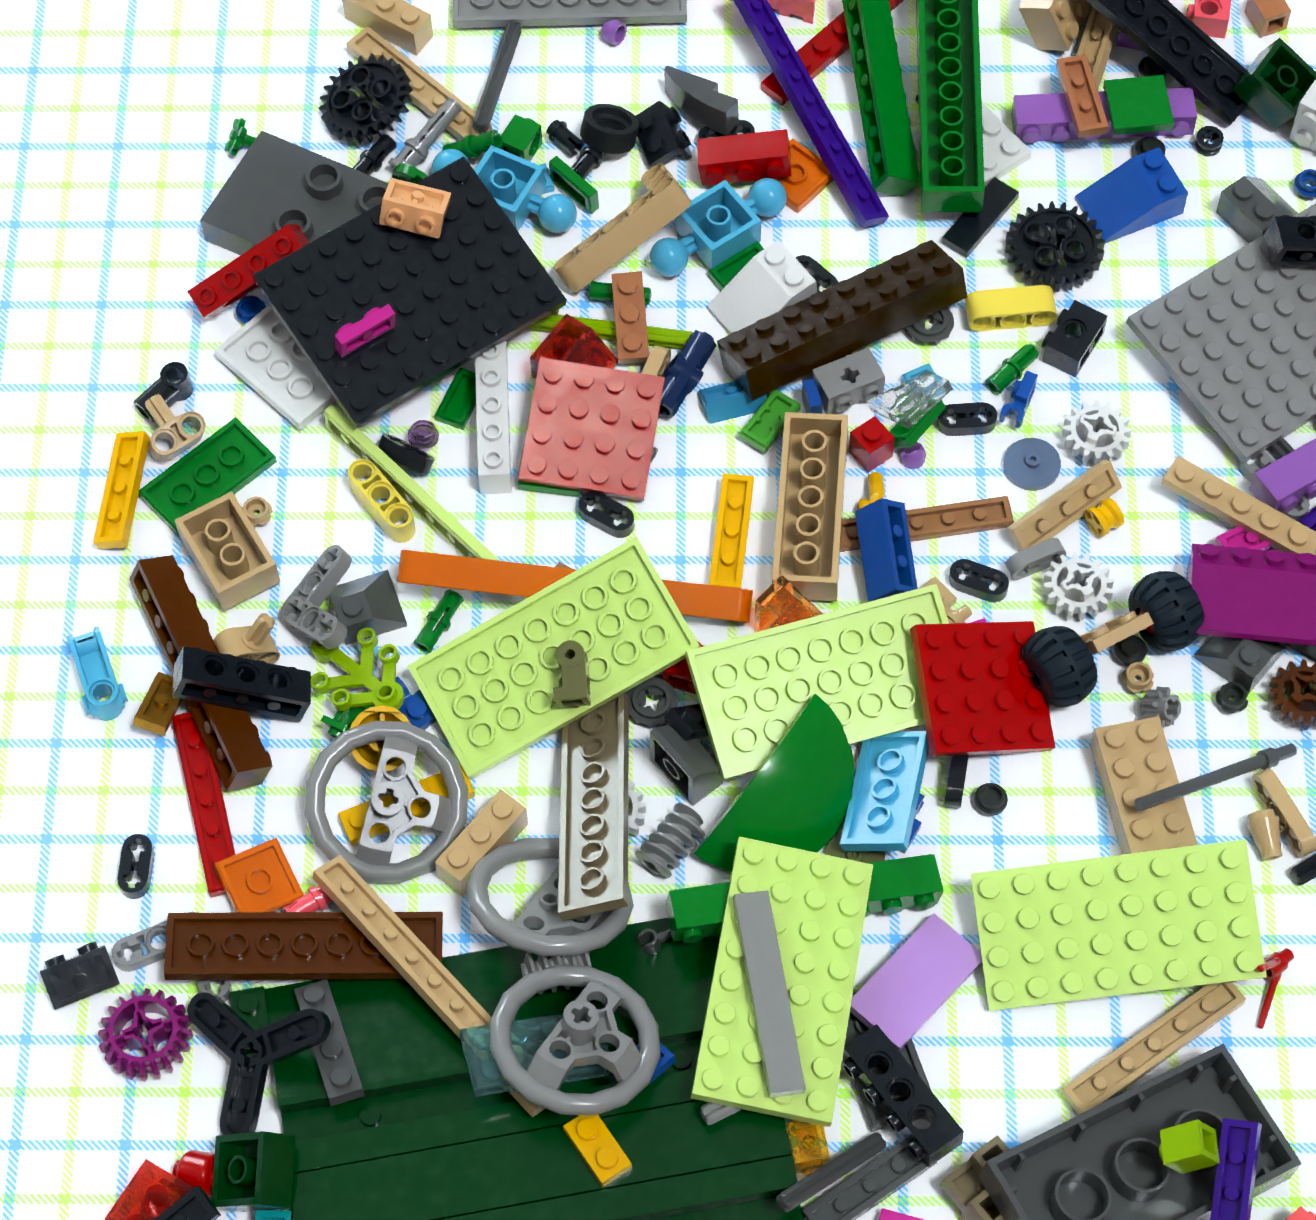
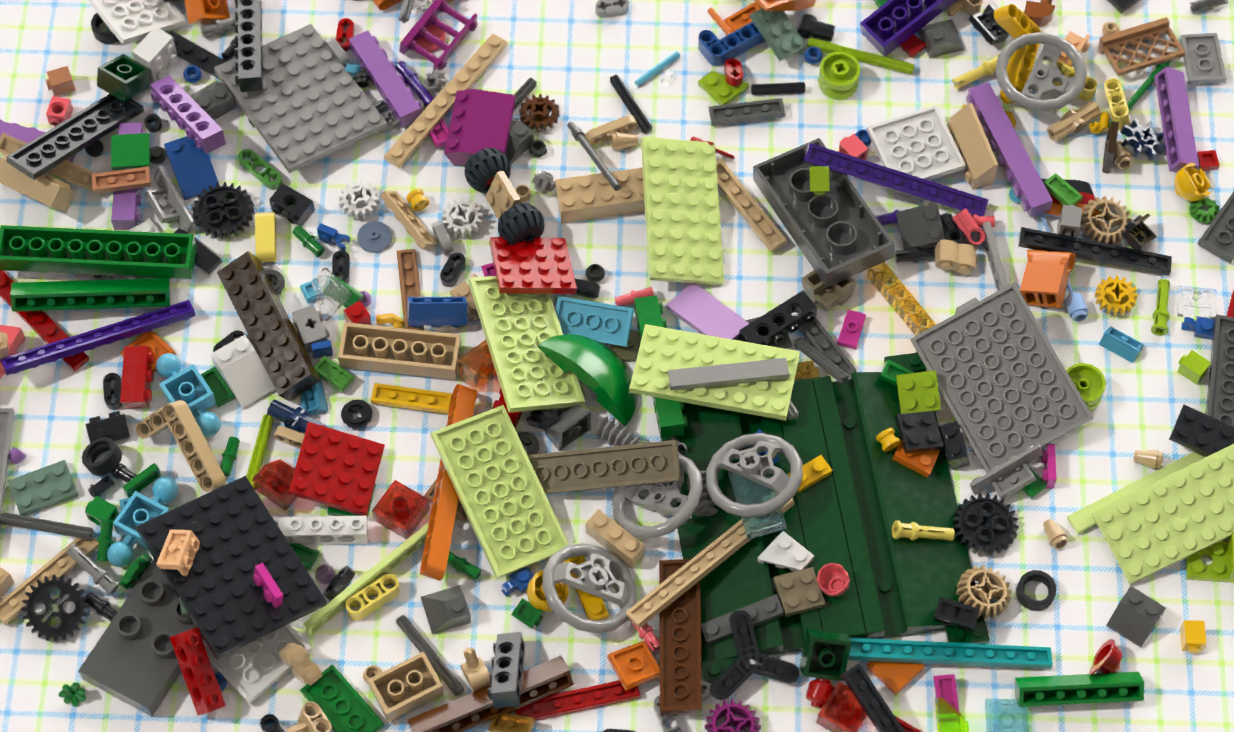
camera: 90 degrees left, 0 degrees up
light grey beam [280,544,352,649] -> none
lime plant [311,628,405,711] -> none
olive leg [553,640,591,708] -> none
black beam [579,491,634,538] -> none
nougat plate [611,271,649,364] -> none
dark grey slope [664,65,739,136] -> none
none -> sand green plate [8,459,79,516]
none -> light grey bracket [145,166,194,234]
none -> medium lavender brick [150,75,226,154]
none -> bright green beam [238,149,282,190]
none -> tan brick [279,642,322,685]
none -> black gear [341,400,373,430]
none -> clear red brick [372,480,430,540]
none -> dark grey axle [396,615,464,696]
none -> coral pin [614,287,654,307]
none -> white wing [757,531,814,572]
none -> dark tan plate [773,567,825,617]
none -> coral hair [817,563,850,597]

